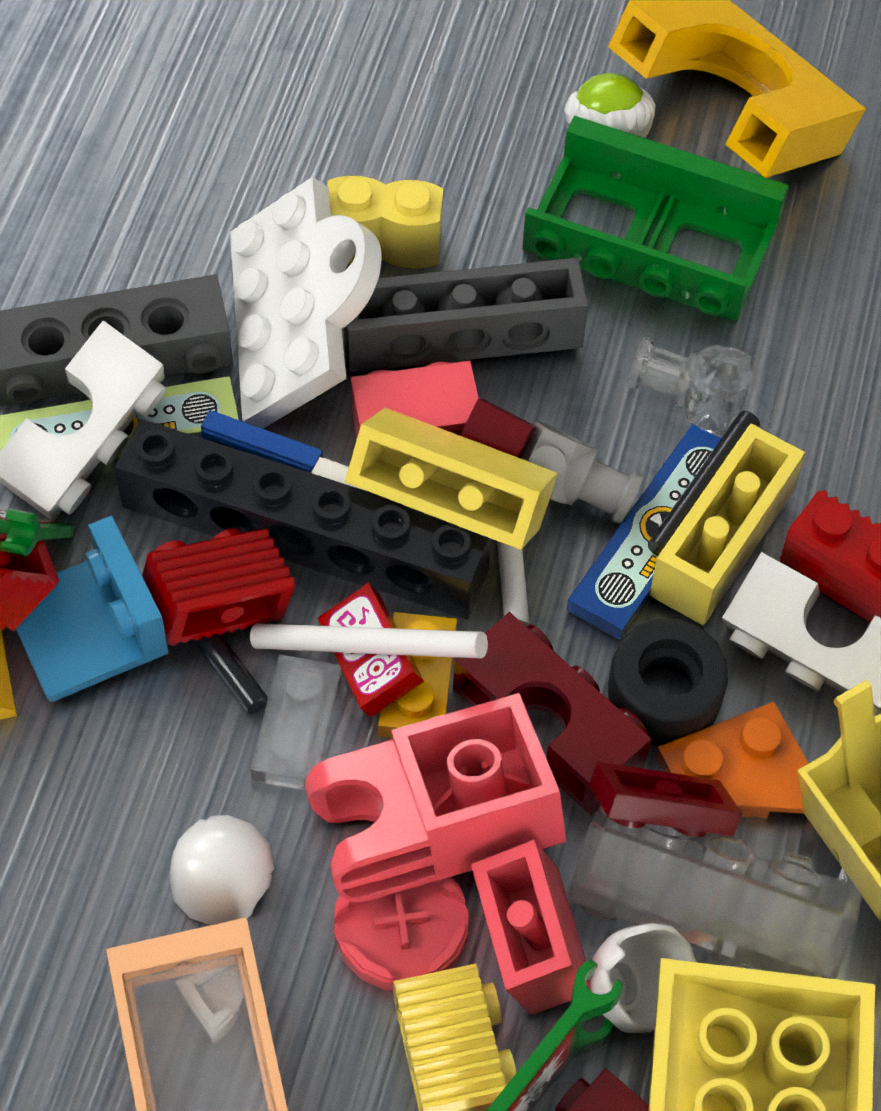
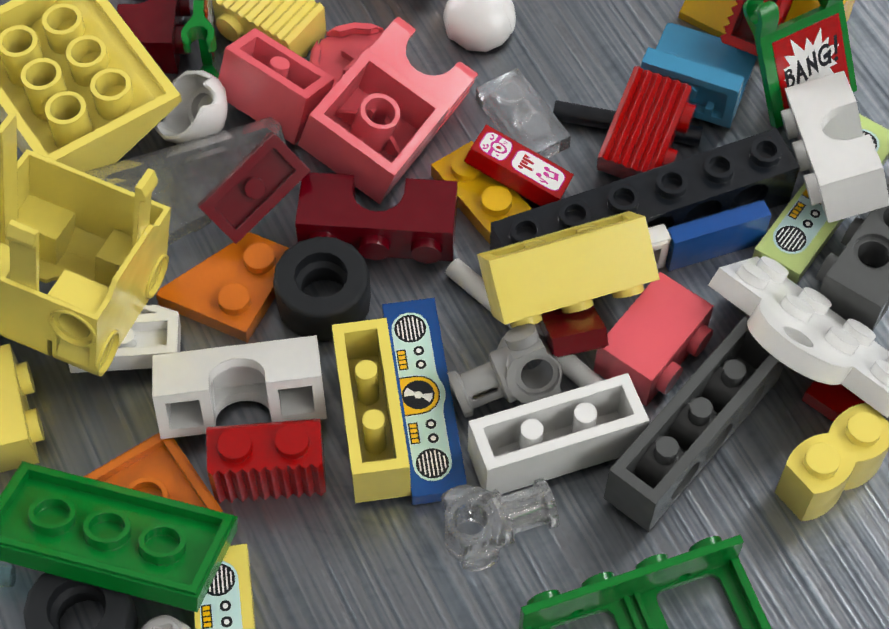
camera: 140 degrees right, 0 degrees up
white bar [250,623,488,659] -> none
black bar [648,410,760,557] -> none
none -> white brick [467,373,649,499]

